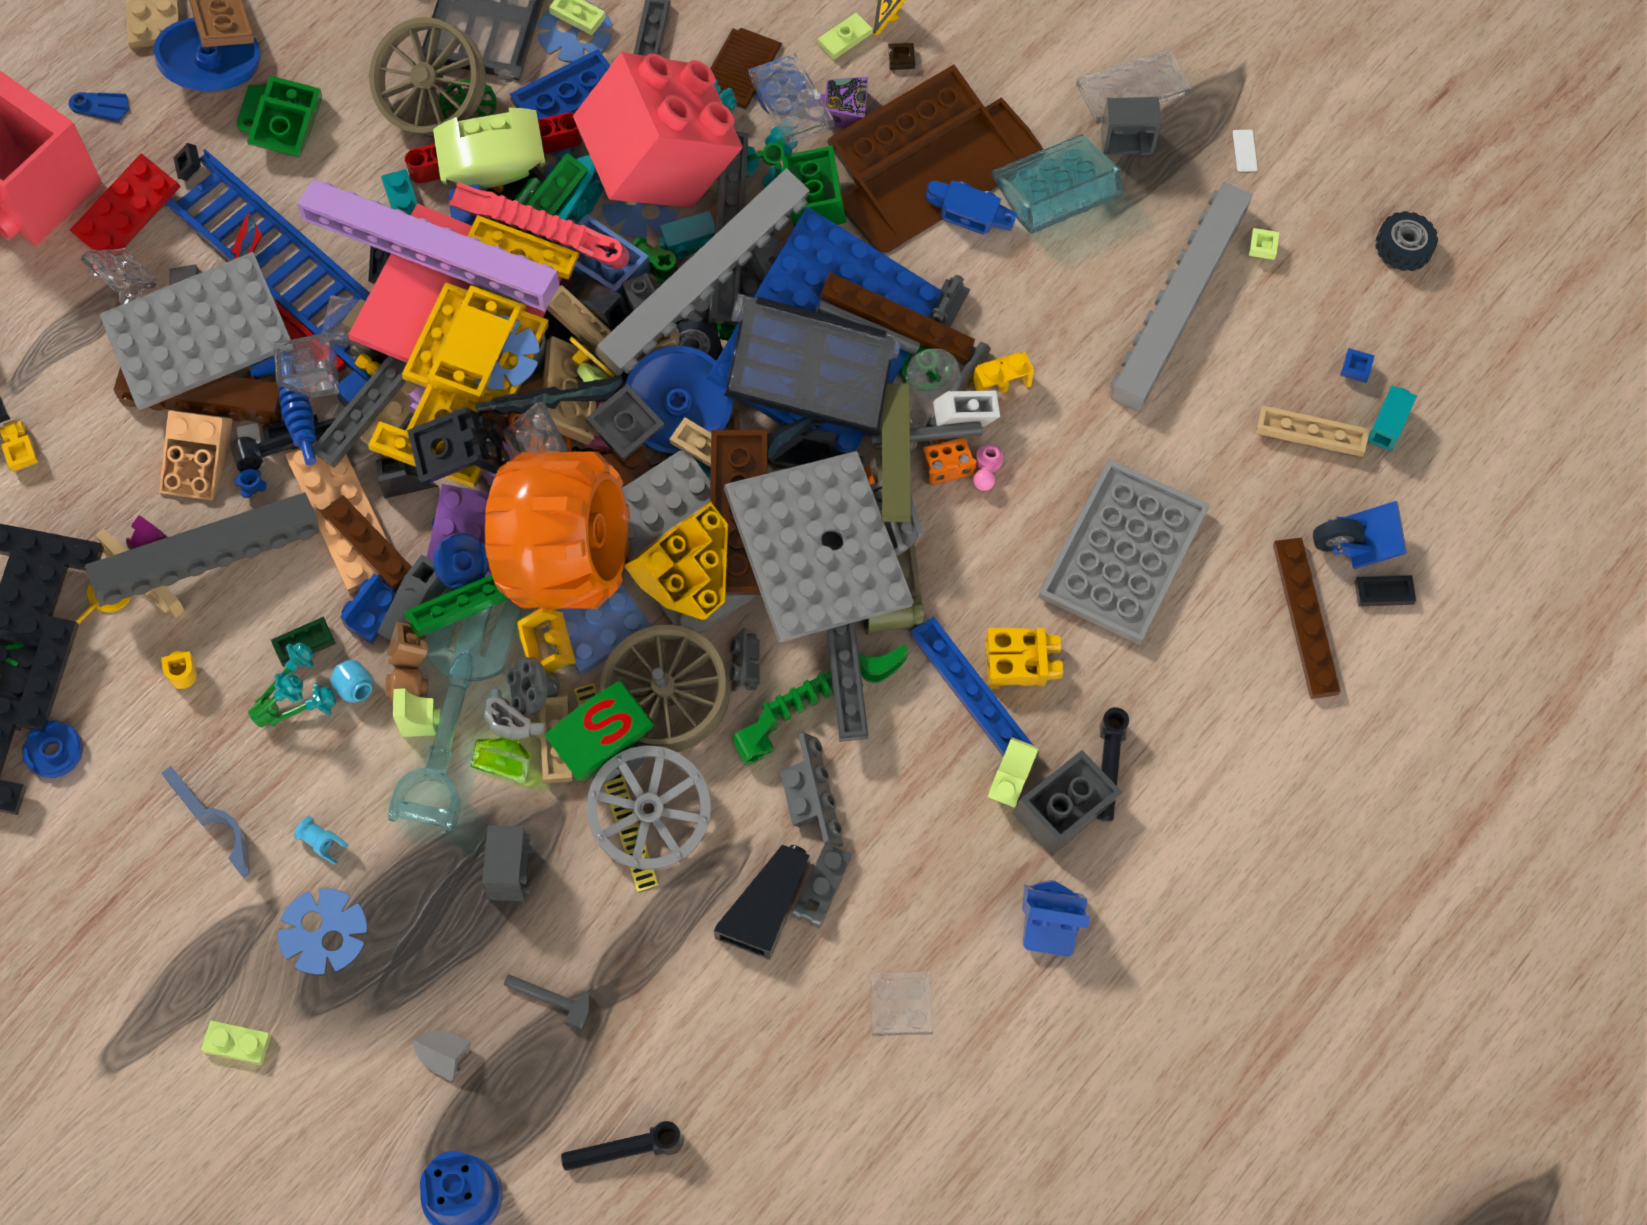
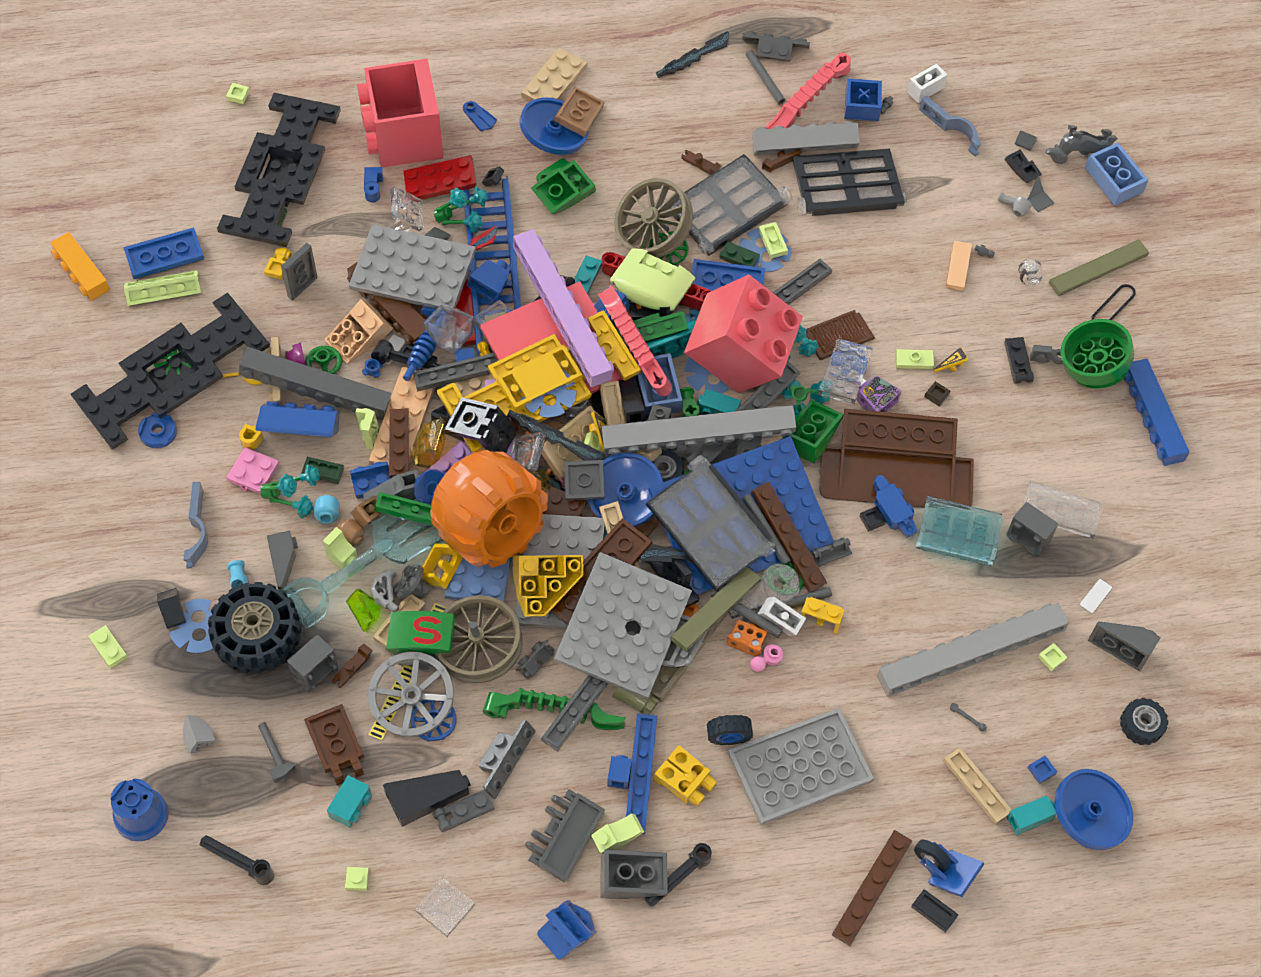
camera: 40 degrees right, 5 degrees down
none -> black slope [157,588,186,629]
none -> black wheel [208,582,301,674]
none -> bright pink plate [226,447,280,495]
none -> blue slope [256,401,340,437]
none -> dark grey slope [267,530,298,591]
none -> dark grey tile [281,243,318,300]
none -> reddish brown tile [304,704,364,786]
none -> green piece [305,346,342,374]
none -> teal brick [327,775,372,828]
none -> reddish brown piece [332,644,373,688]
none -> yellowish green plate [345,867,369,891]
none -> yellowish green bracket [355,408,379,450]
none -> blue leg [364,167,383,203]
none -> clear yellow slope [411,418,446,469]
none -> blue wheel [411,700,457,742]
none -> teal plant [434,186,488,233]
none -> blue torso [467,260,510,304]
none -> dark grey hinge [525,789,605,882]
none -> blue brick [607,755,632,789]
none -> black wheel [707,715,753,745]
none -> dark green plate [720,241,760,267]
none -> black tile [859,506,886,532]
none -> dark grey hinge [950,703,987,731]
none -> blue dish [1055,769,1133,850]
none -> dark grey slope [1088,621,1161,671]

